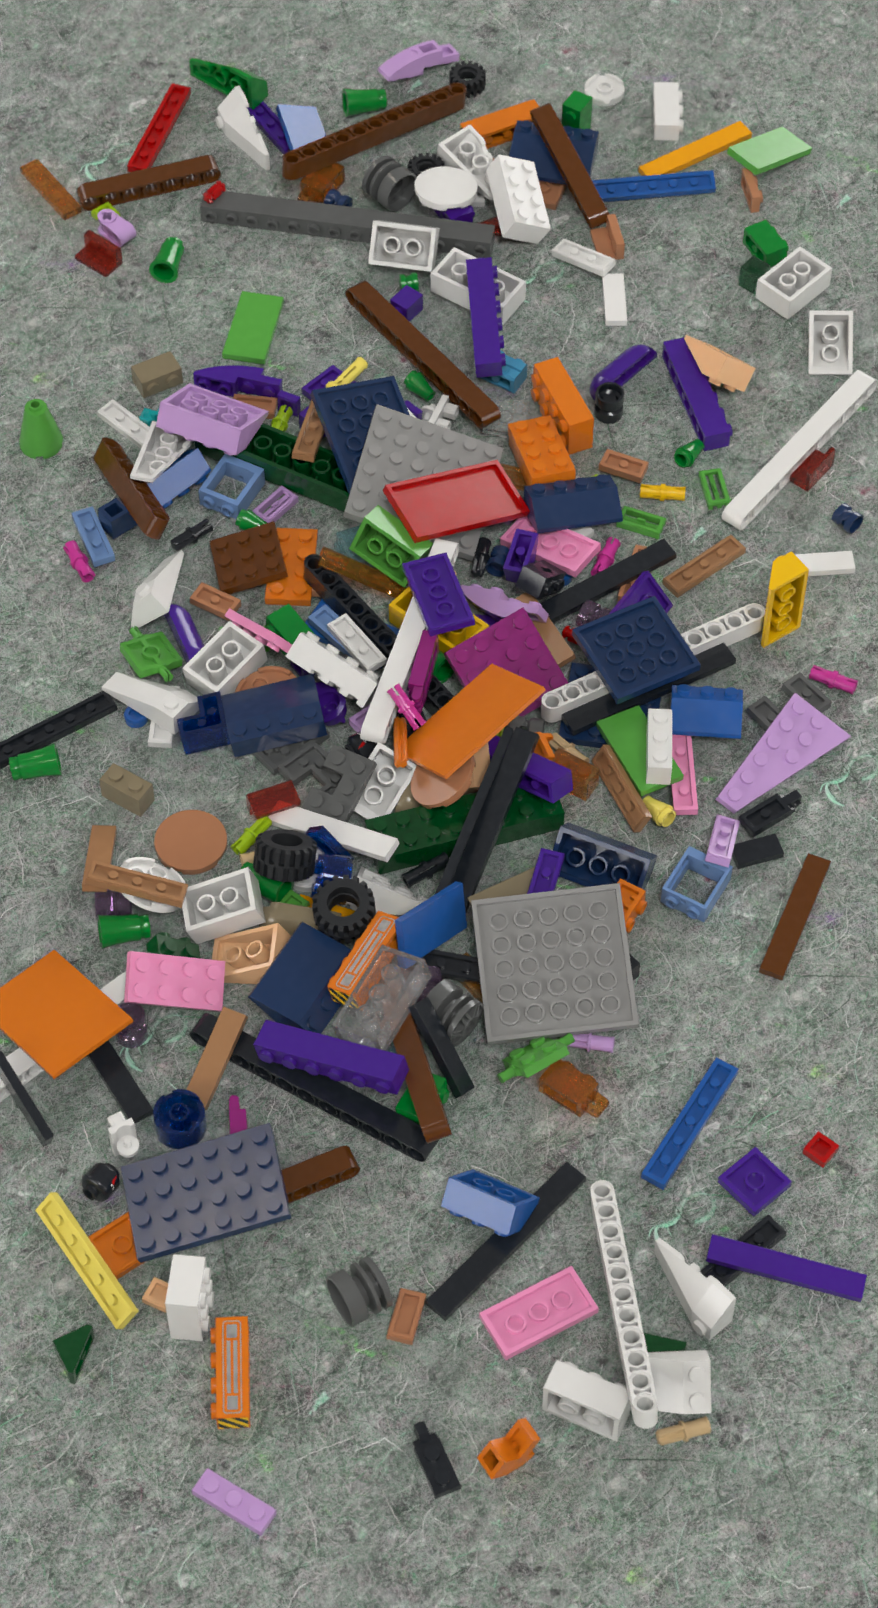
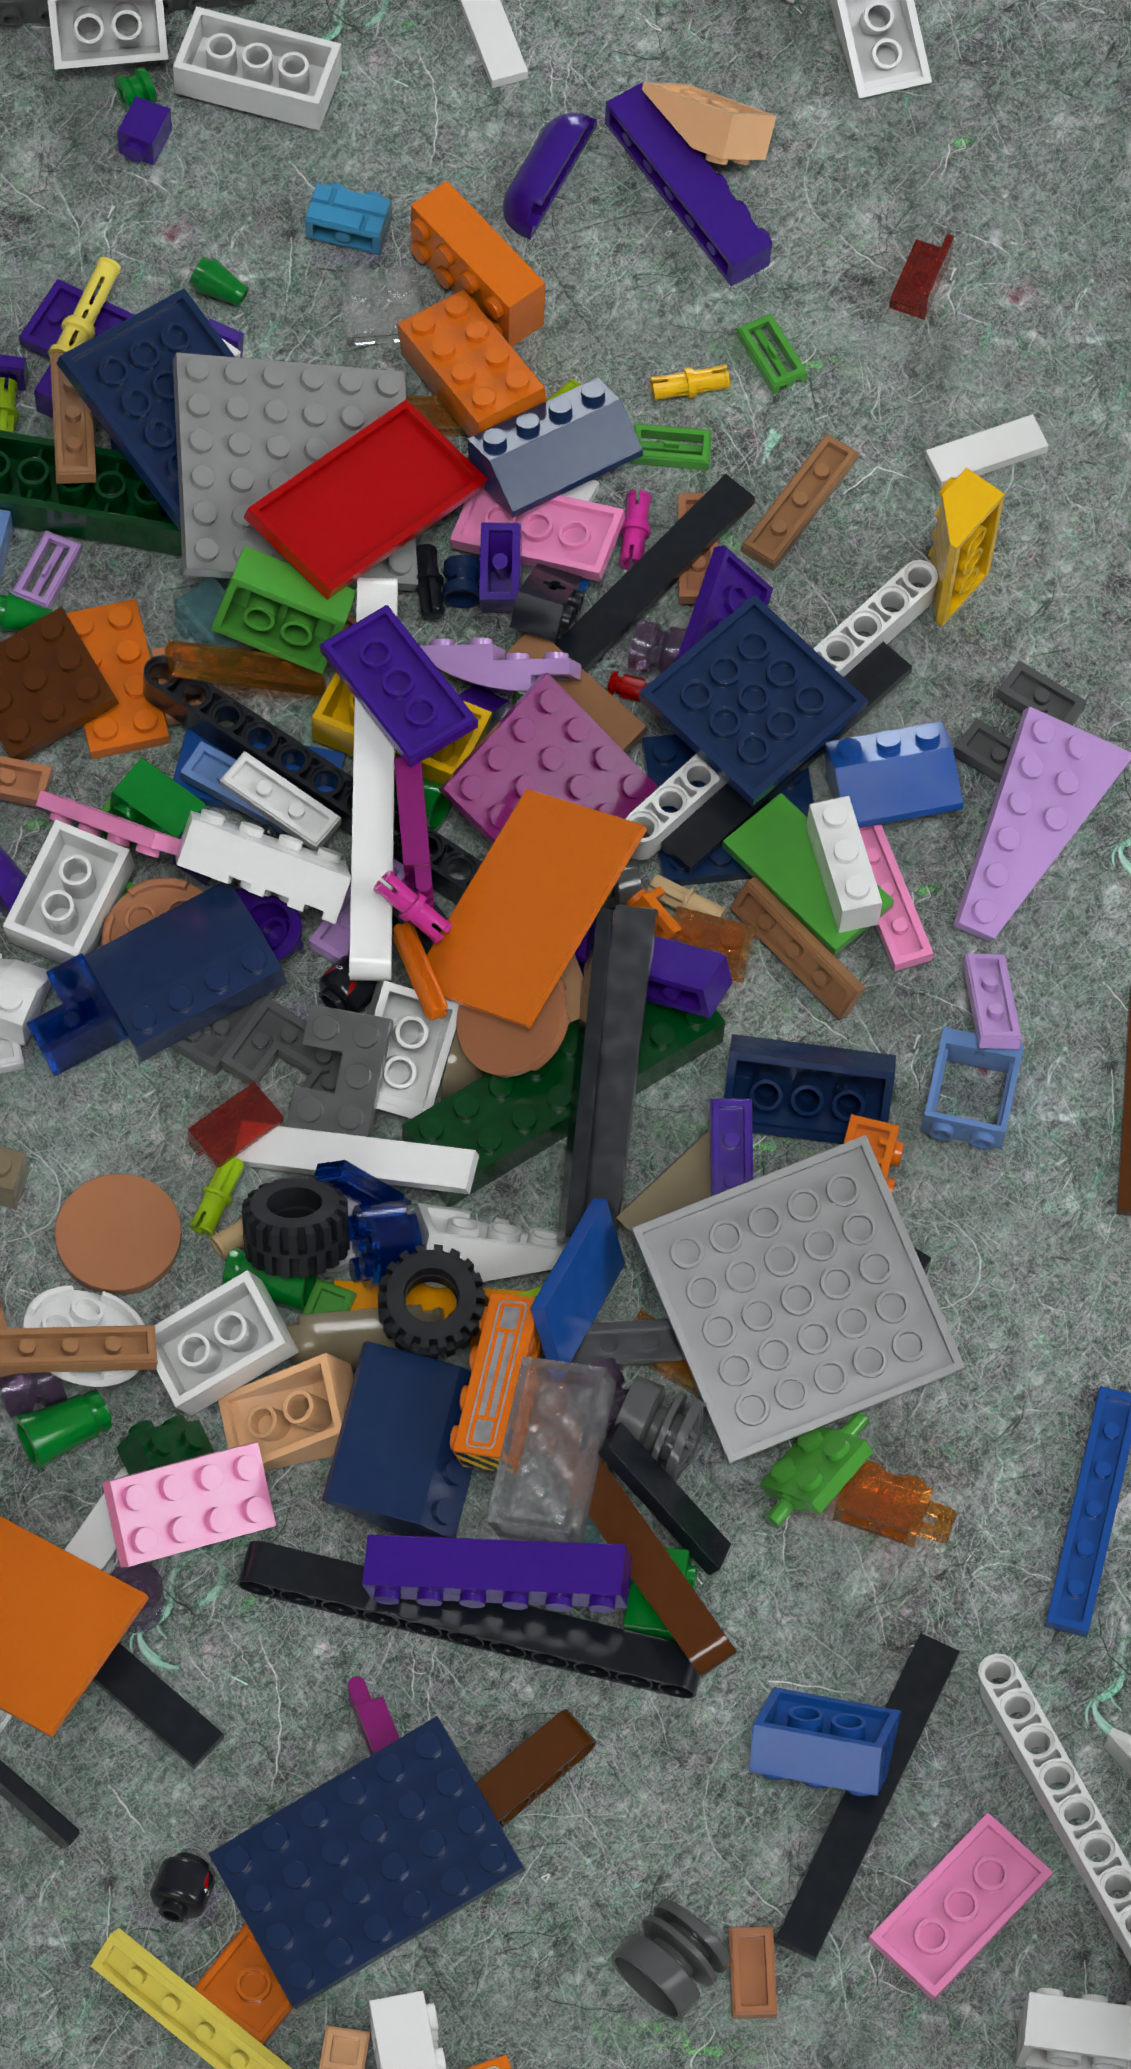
camera: 20 degrees left, 10 degrees up
white hips [107,1112,140,1158] -> none
clear blue brick [153,1089,207,1149] -> none
medium nougat tile [182,1006,248,1111] -> none
reddish brown beam [345,280,501,429] -> none
black pin [401,852,449,888] -> none
white hips [421,394,459,429] -> none
dark purple brick [466,257,506,378] -> none
lavender axle [567,1033,615,1053] -> none
black wheel [594,382,624,424] -> none
nougat plate [599,449,649,483] -> none
light yellow cone [643,795,676,827] -> none
green cone [674,439,704,468] -> none
white beam [721,370,878,530] -> none
black tile [732,833,784,869] -> none
black hinge [738,790,802,838] -> none
dark pink pin [809,665,858,695] -> none
dark blue wheel [832,503,864,534] -> none

